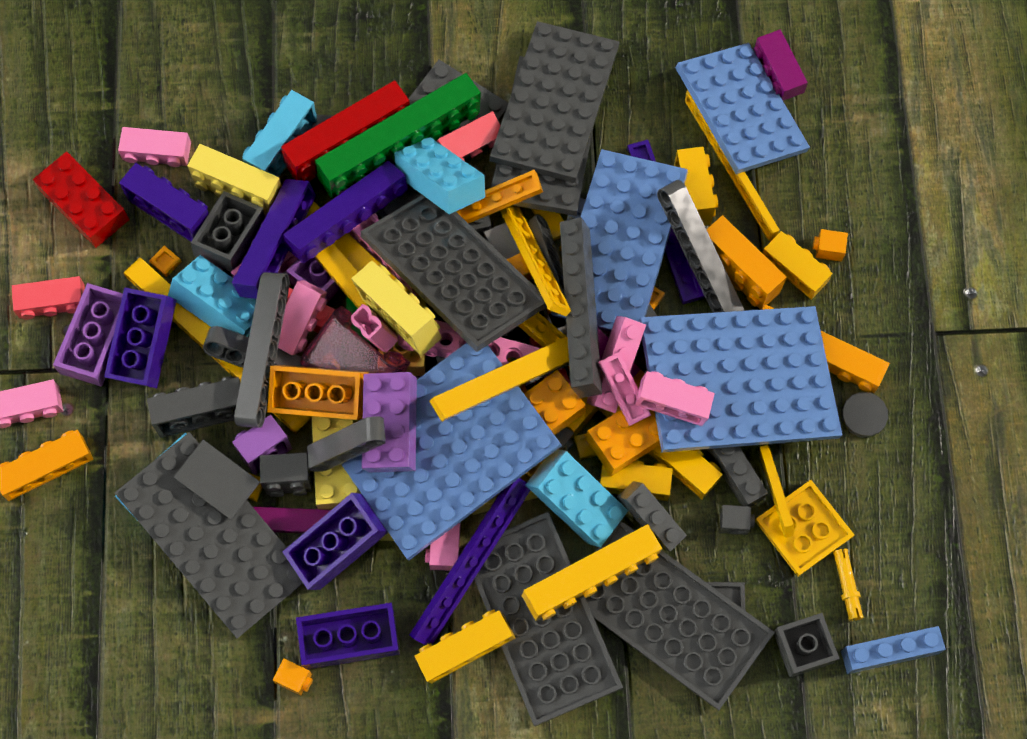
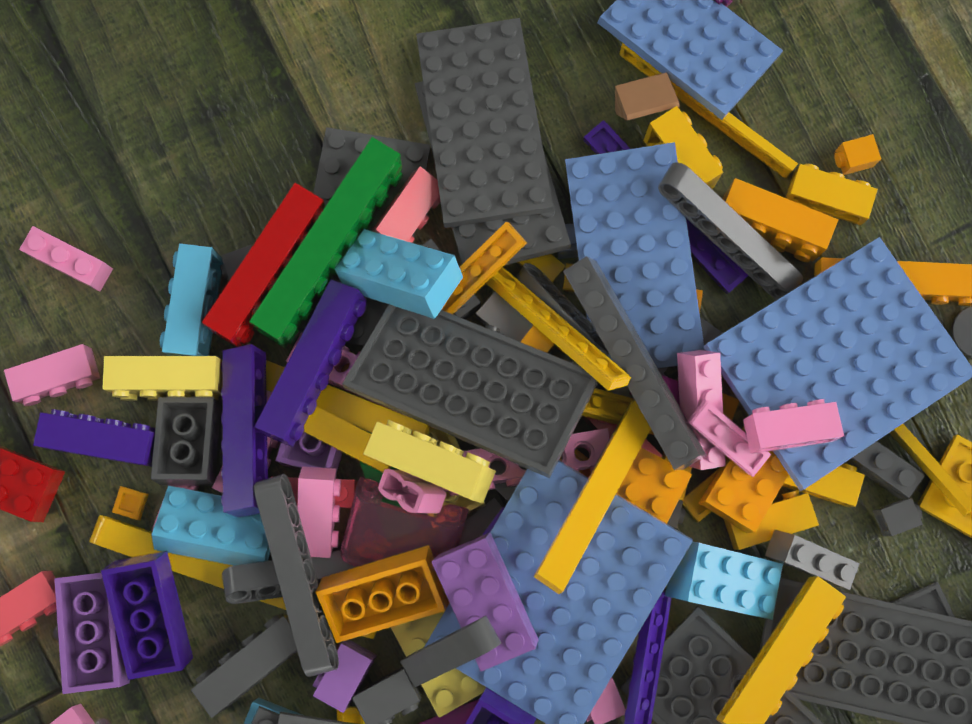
camera: 20 degrees left, 10 degrees up
none -> bright pink brick [19,226,113,292]
none -> medium nougat slope [615,72,680,120]

